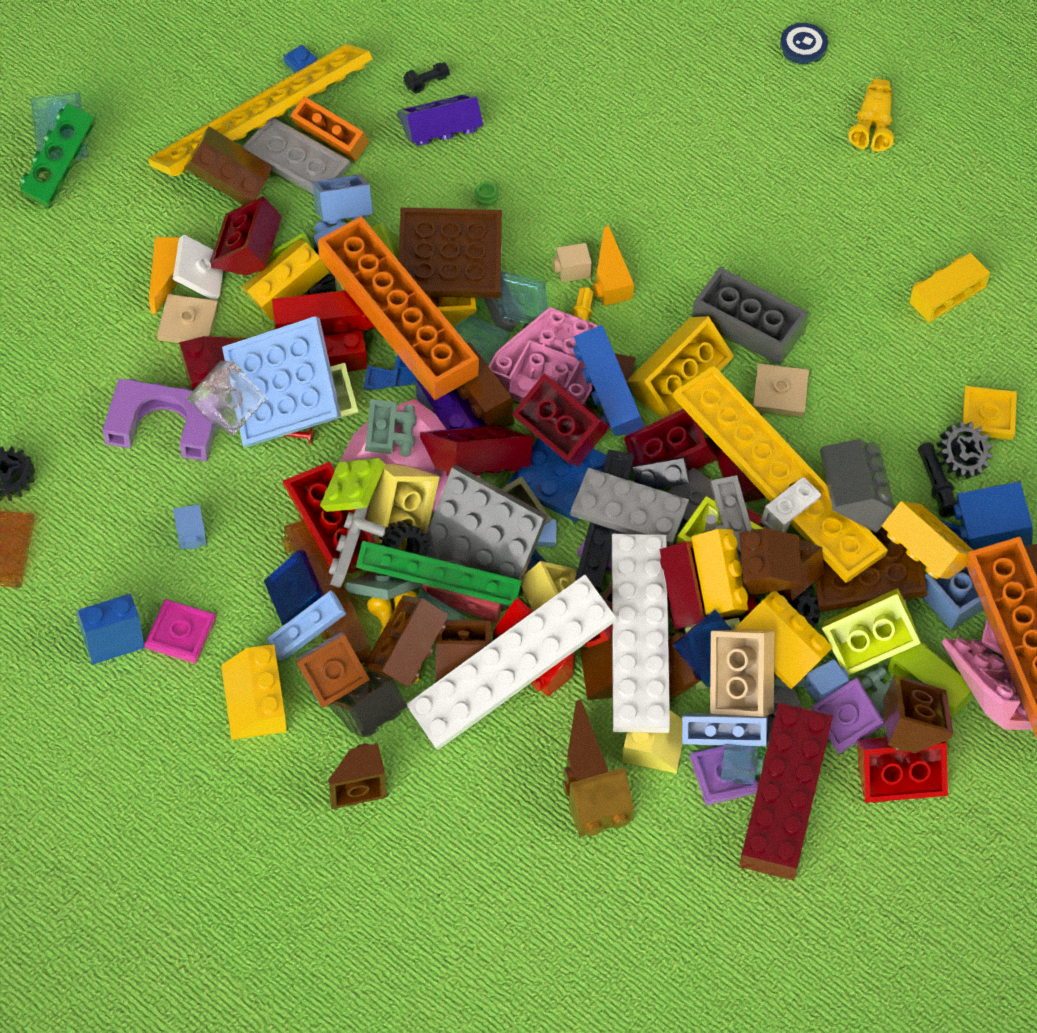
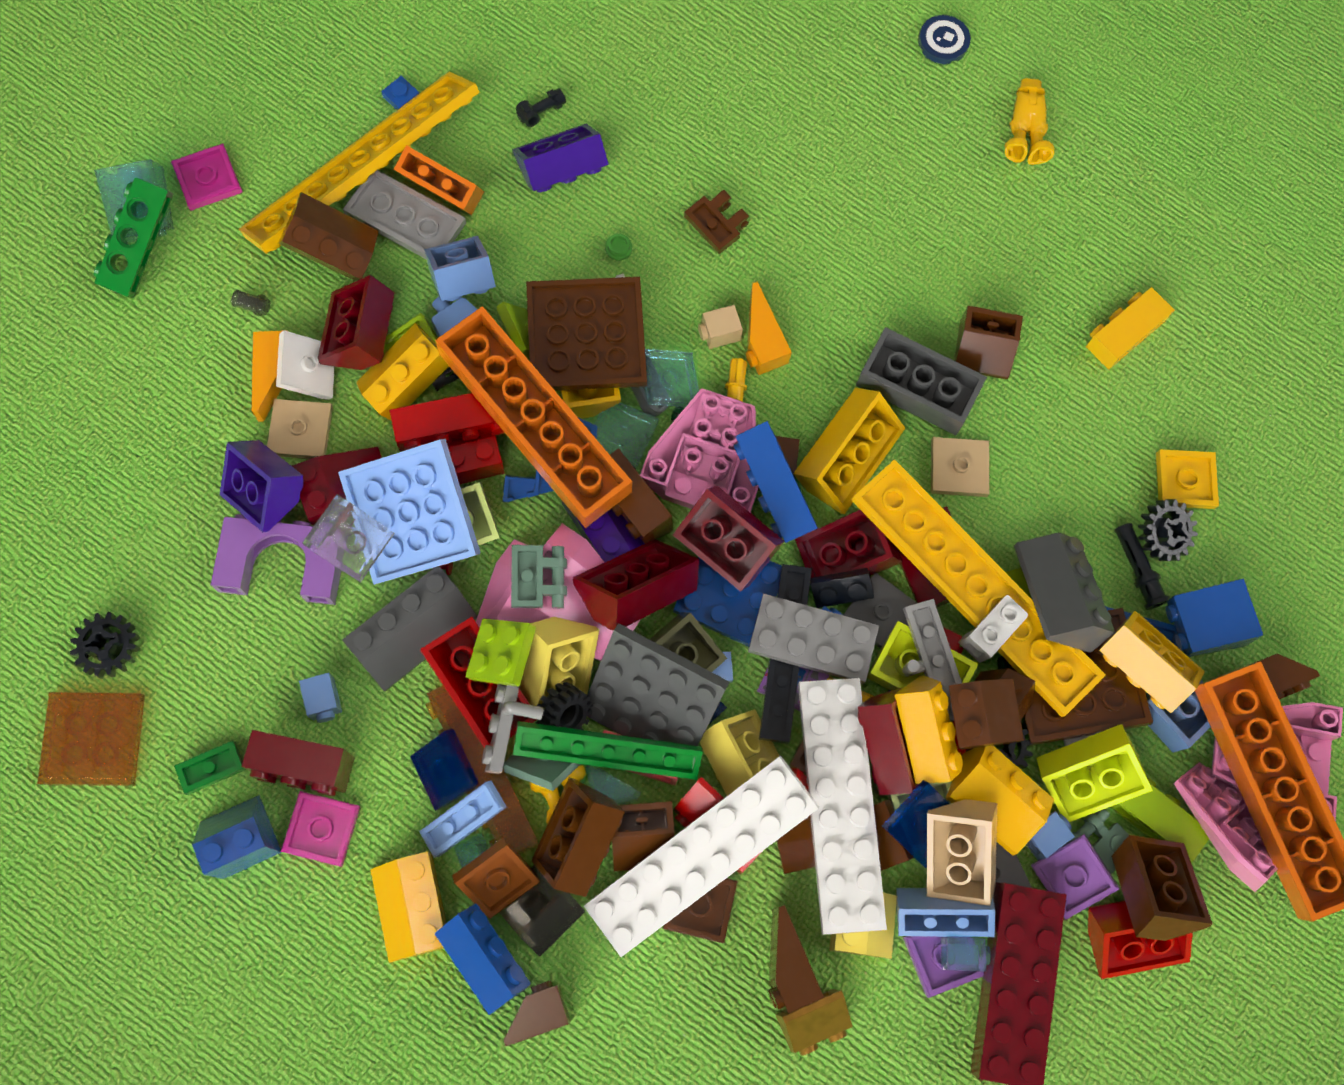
camera: 10 degrees left, 15 degrees up
none -> dark pink tile [171,143,243,211]
none -> green plate [174,740,246,795]
none -> dark purple slope [220,440,303,532]
none -> clear smoke pin [231,289,270,316]
none -> dark red brick [241,730,355,797]
none -> dark grey slope [342,566,478,692]
none -> blue slope [434,903,531,1015]
none -> reddish brown plate [663,878,737,944]
none -> reddish brown plate [684,190,749,254]
none -> reddish brown slope [954,306,1023,380]

